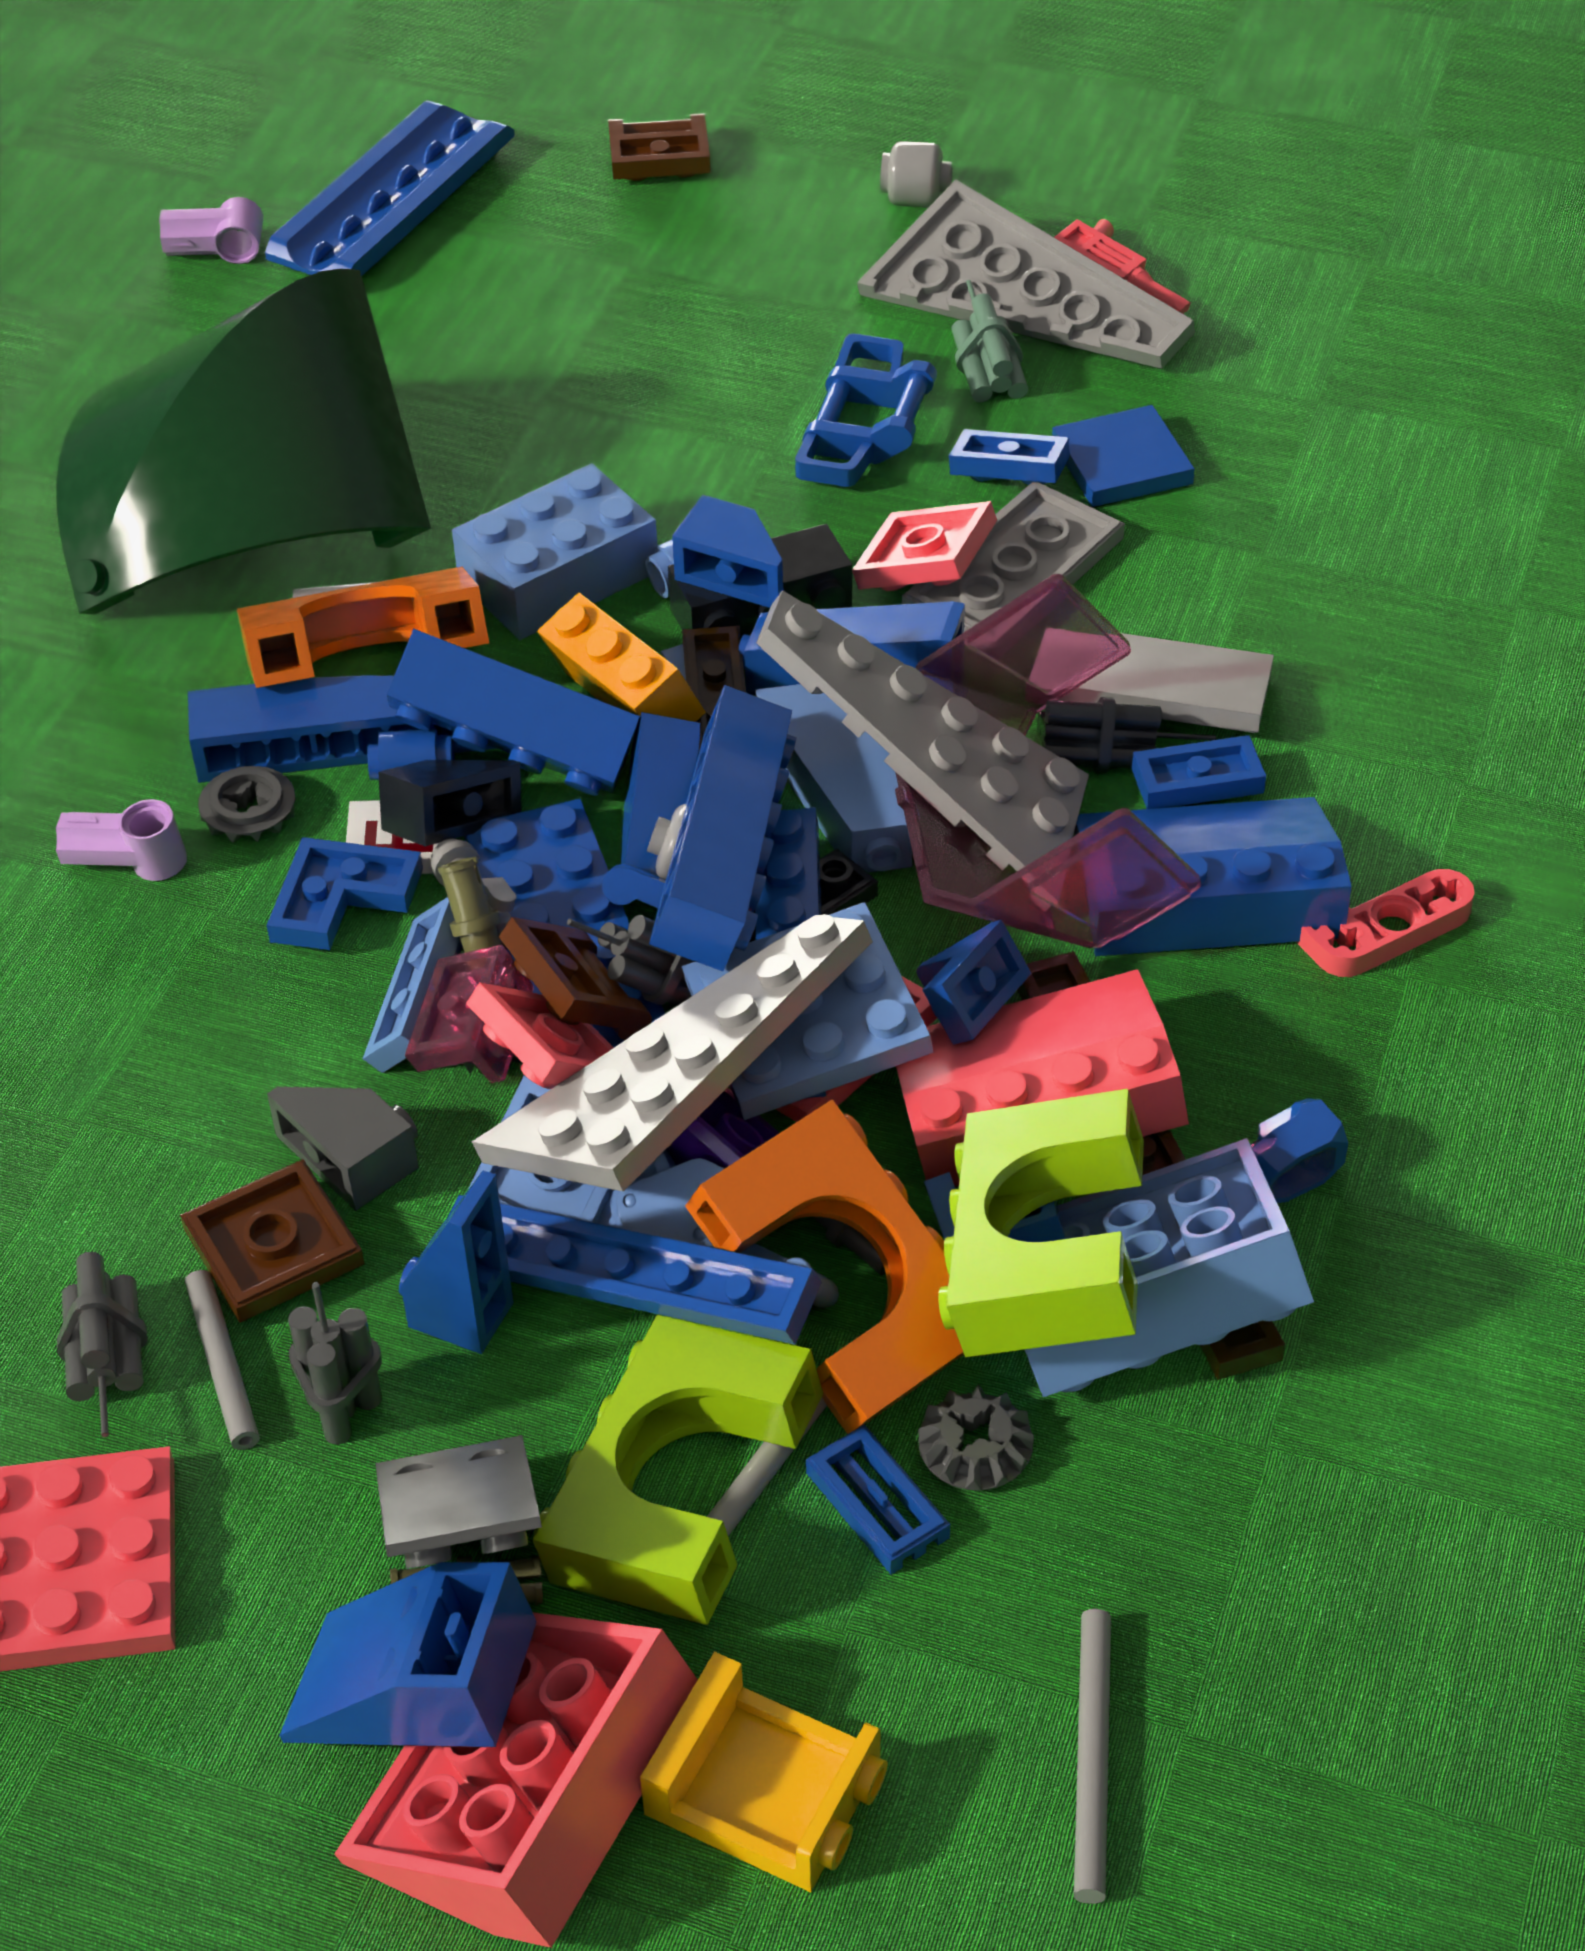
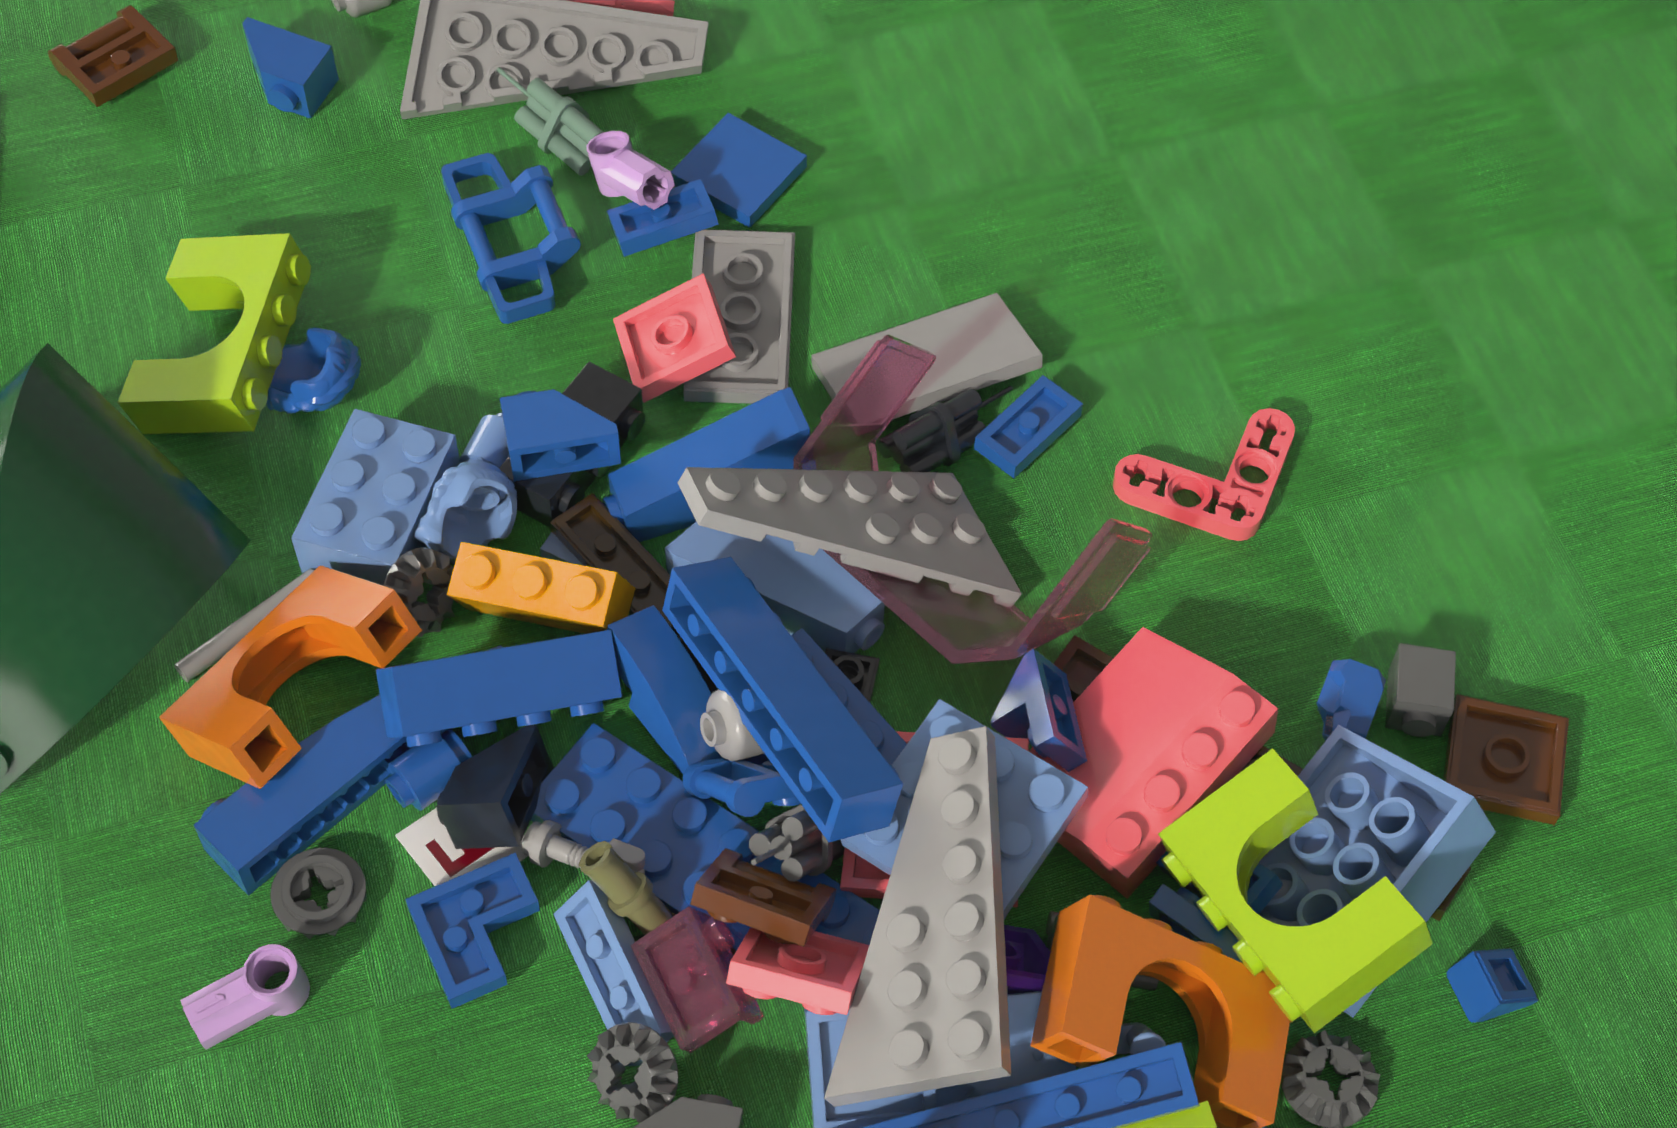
camera: 40 degrees left, 10 degrees up
blue slope [1074,797,1352,956] -> none
none -> lime arch [118,233,311,434]
none -> blue slope [242,17,339,119]
none -> blue hair [267,328,361,414]
none -> dark grey gear [384,548,455,637]
none -> medium blue hair [414,460,517,565]
none -> lavender piece [587,131,675,210]
none -> dark grey gear [587,1022,678,1123]
none -> dark grey brick [1385,643,1456,737]
none -> reddish brown plate [1443,694,1569,825]
none -> blue slope [1446,948,1538,1023]

